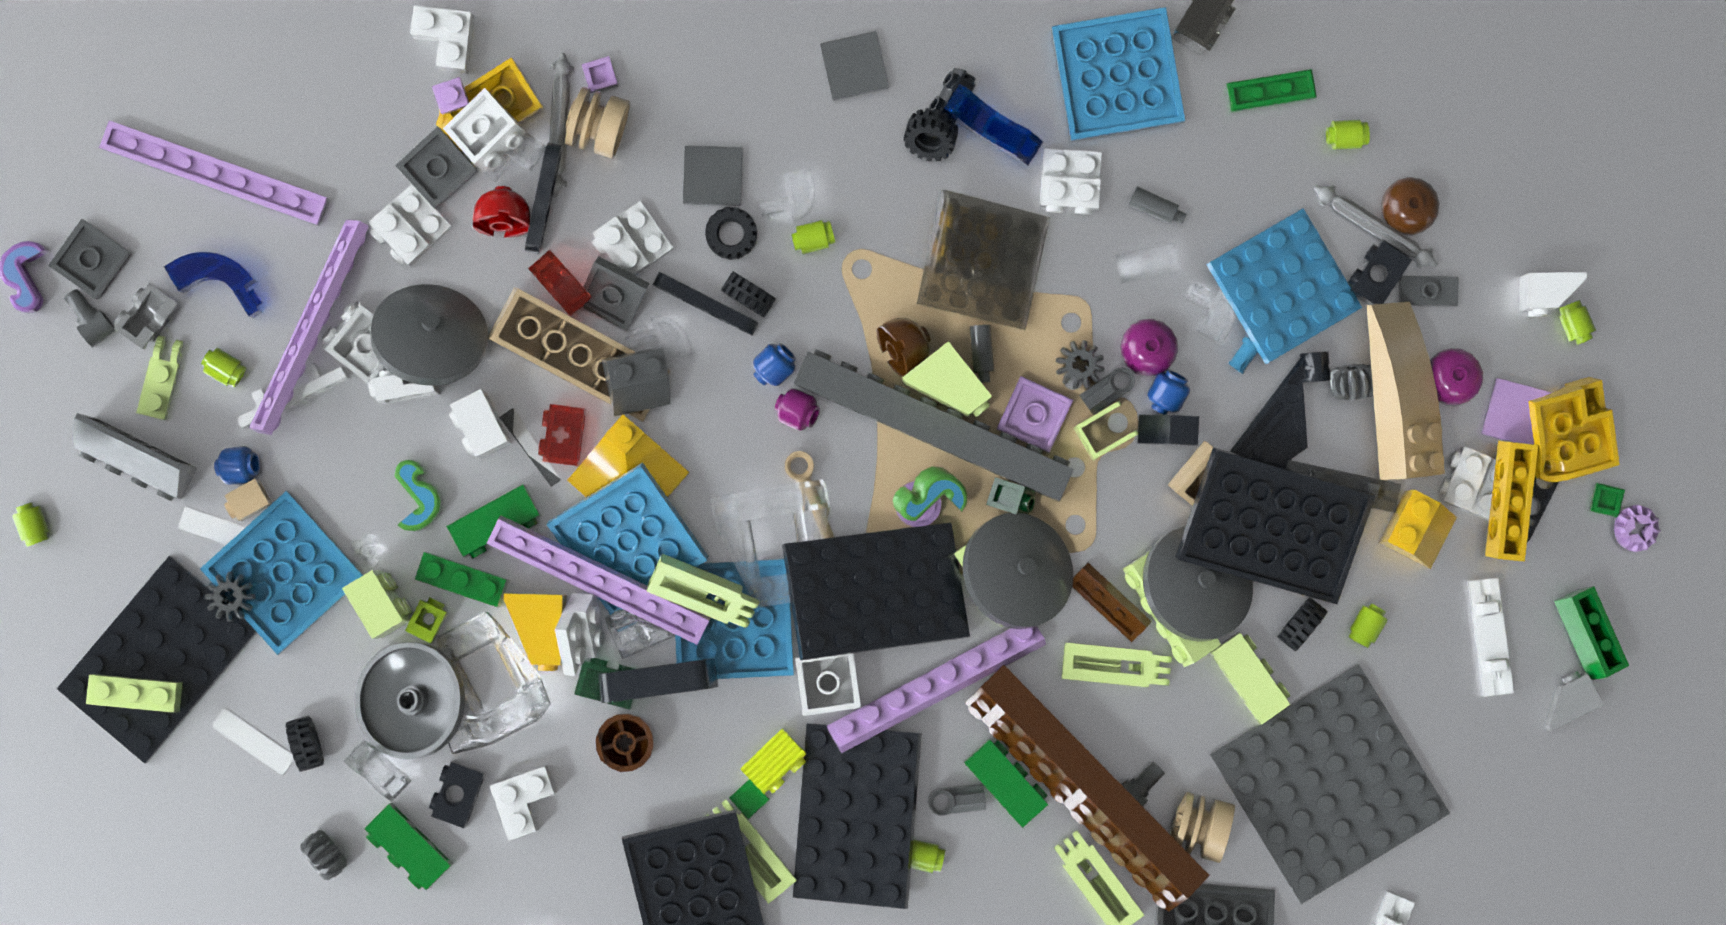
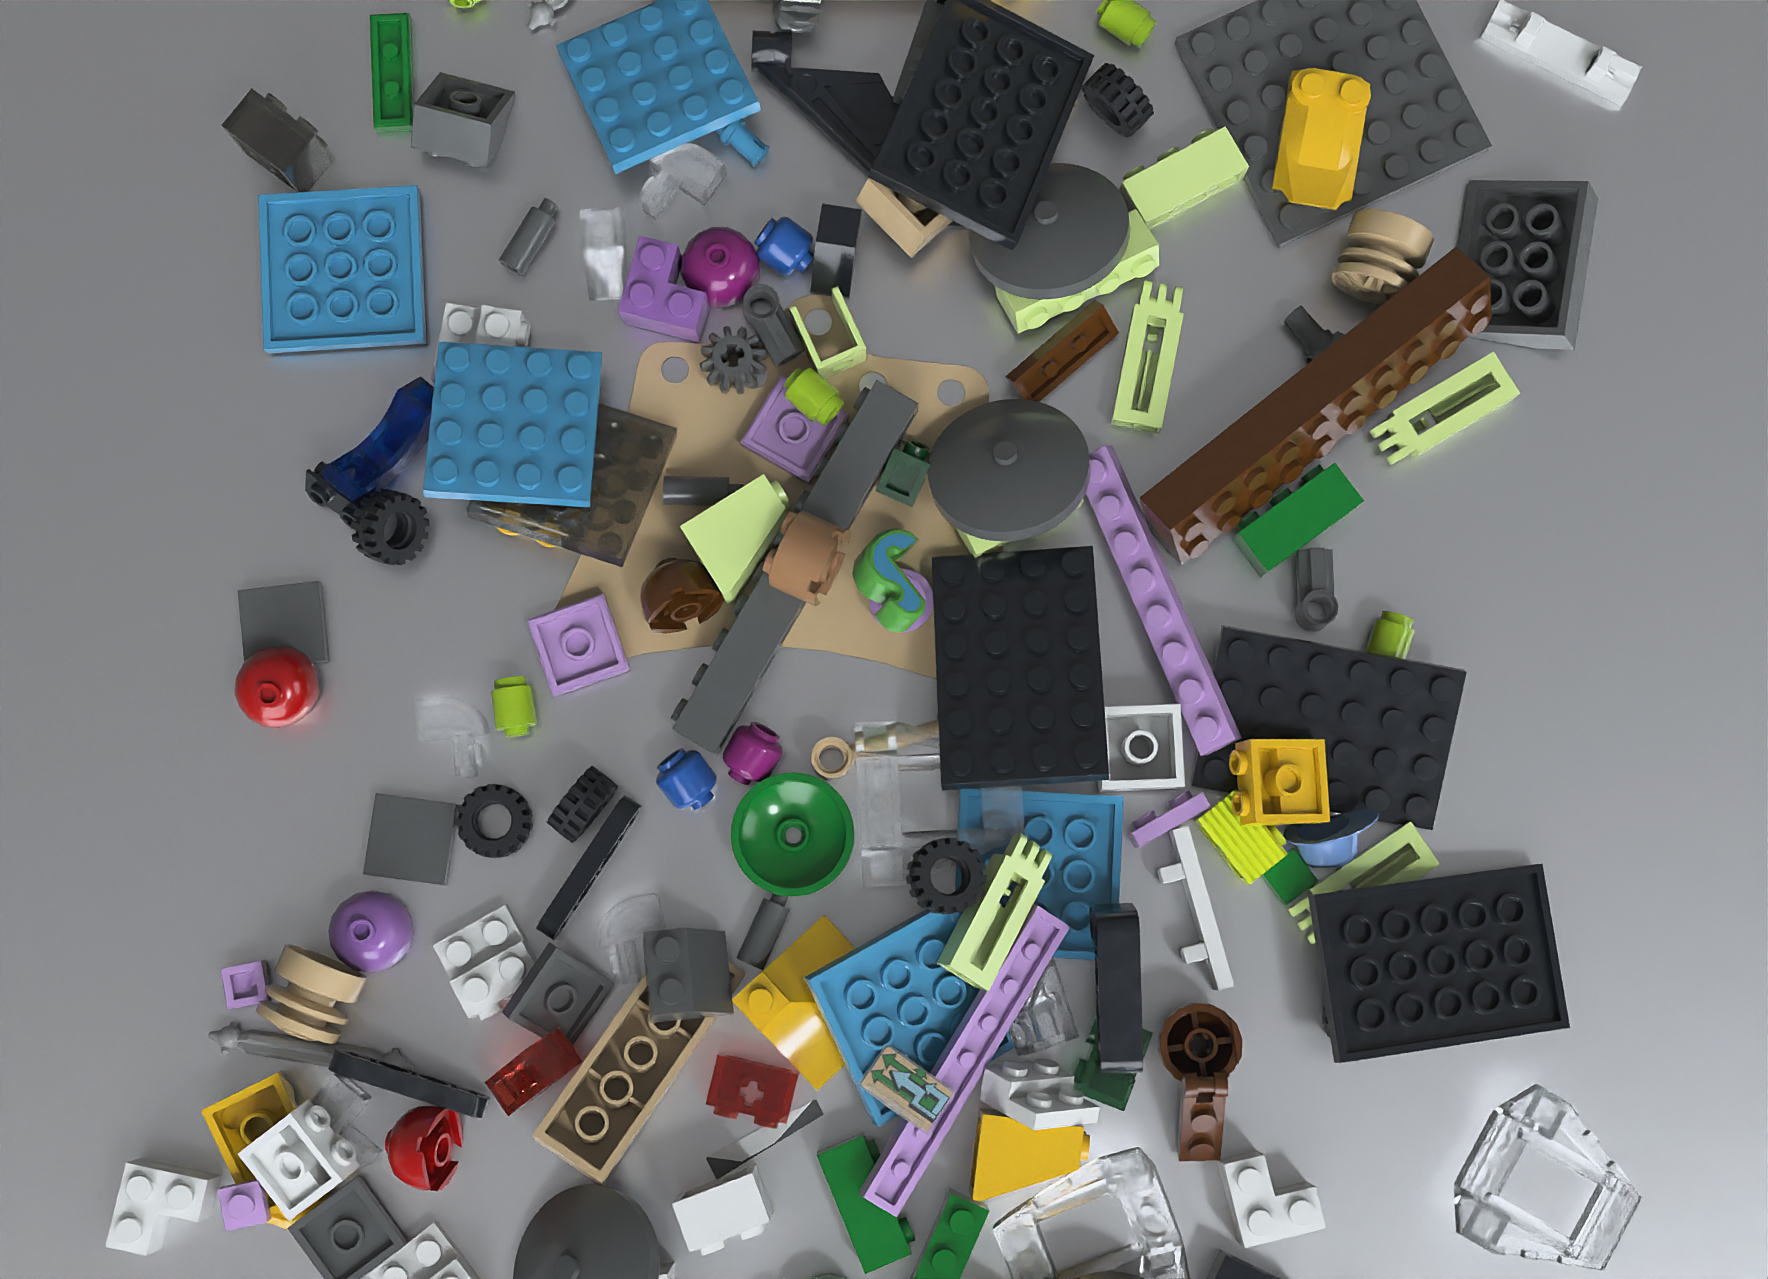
camera: 90 degrees left, 5 degrees down
none -> red cylinder [234,646,320,728]
none -> medium lavender cylinder [328,890,414,973]
none -> dark grey slope [411,72,515,167]
none -> dark azure plate [423,341,602,507]
none -> lavender tile [527,593,630,697]
none -> medium lavender brick [618,235,710,343]
none -> green dish [731,772,854,897]
none -> dark grey cylinder [736,893,790,970]
none -> medium nougat brick [763,511,850,606]
none -> lime brick [784,367,844,426]
none -> clear panel [857,1045,955,1135]
none -> black tyre [906,837,987,915]
none -> lavender plate [1127,790,1211,848]
none -> white hinge [1156,826,1234,991]
none -> reddish brown plate [1177,1071,1228,1161]
none -> yellow plate [1229,739,1330,826]
none -> yellow slope [1271,68,1371,210]
none -> medium blue piece [1283,809,1379,868]

